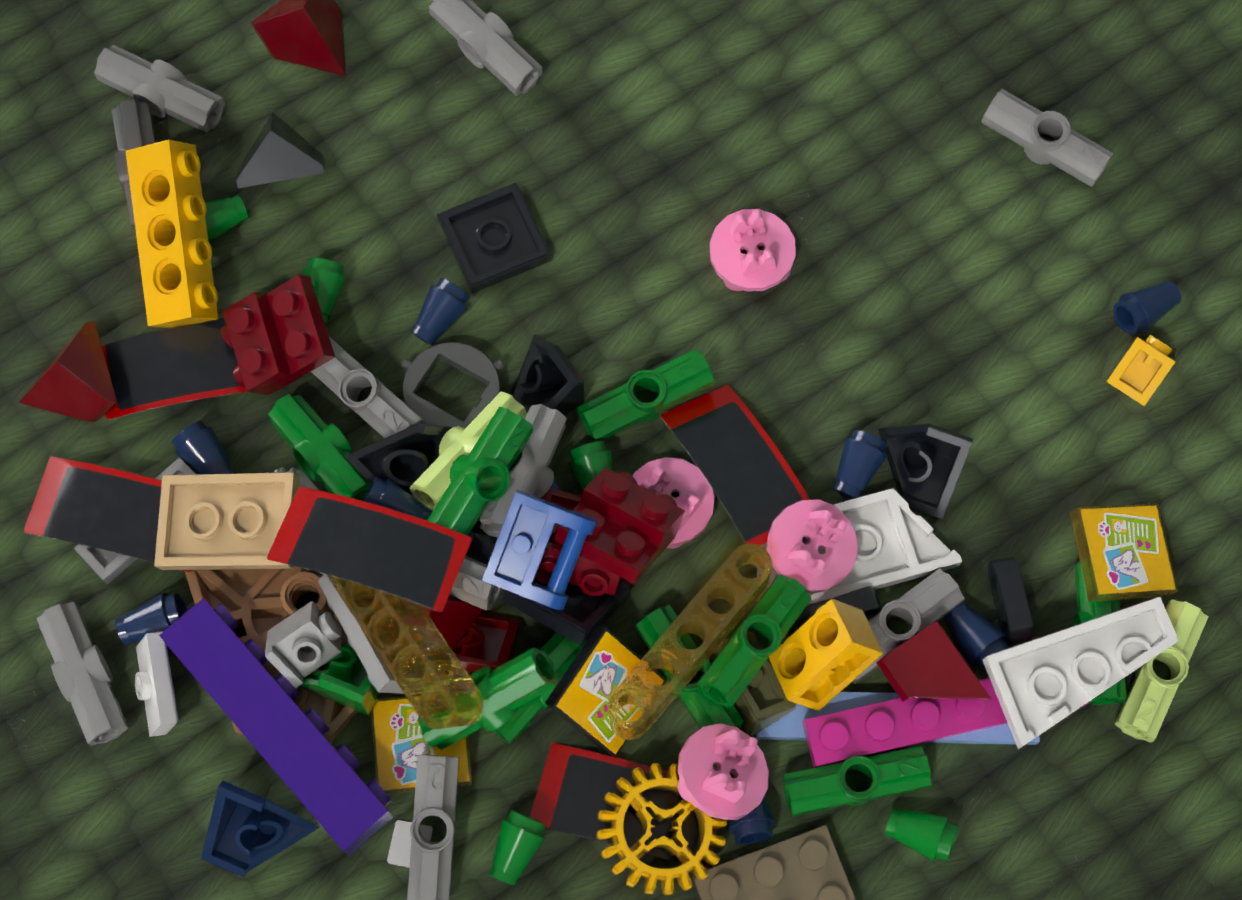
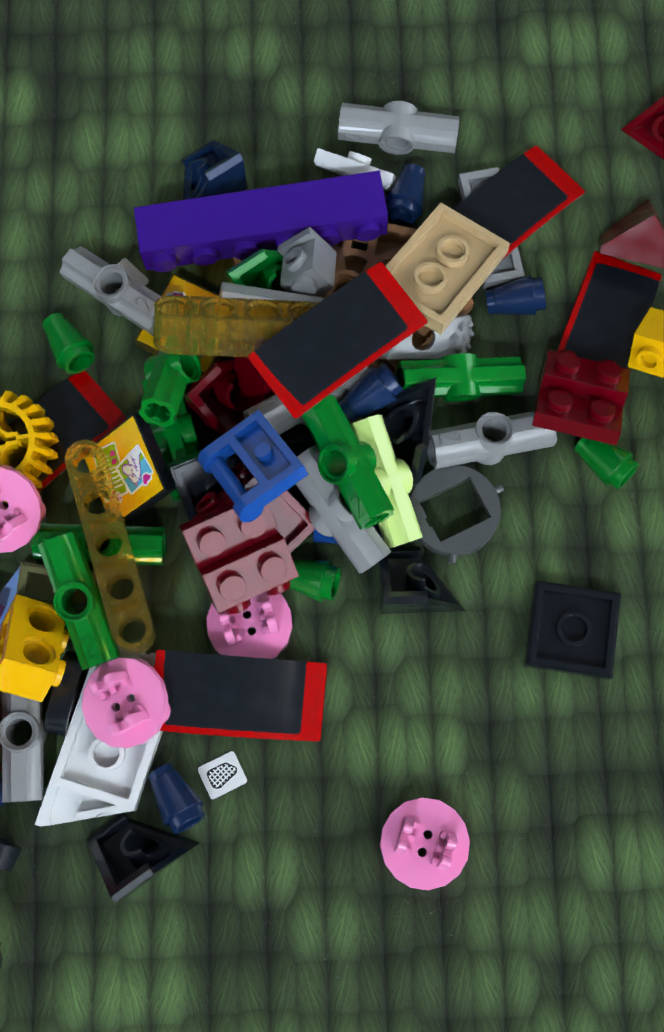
camera: 125 degrees right, 5 degrees up
dark blue cone [410,278,470,346] -> none
green piece [577,349,715,442] -> none
none -> white sticker [198,751,247,799]

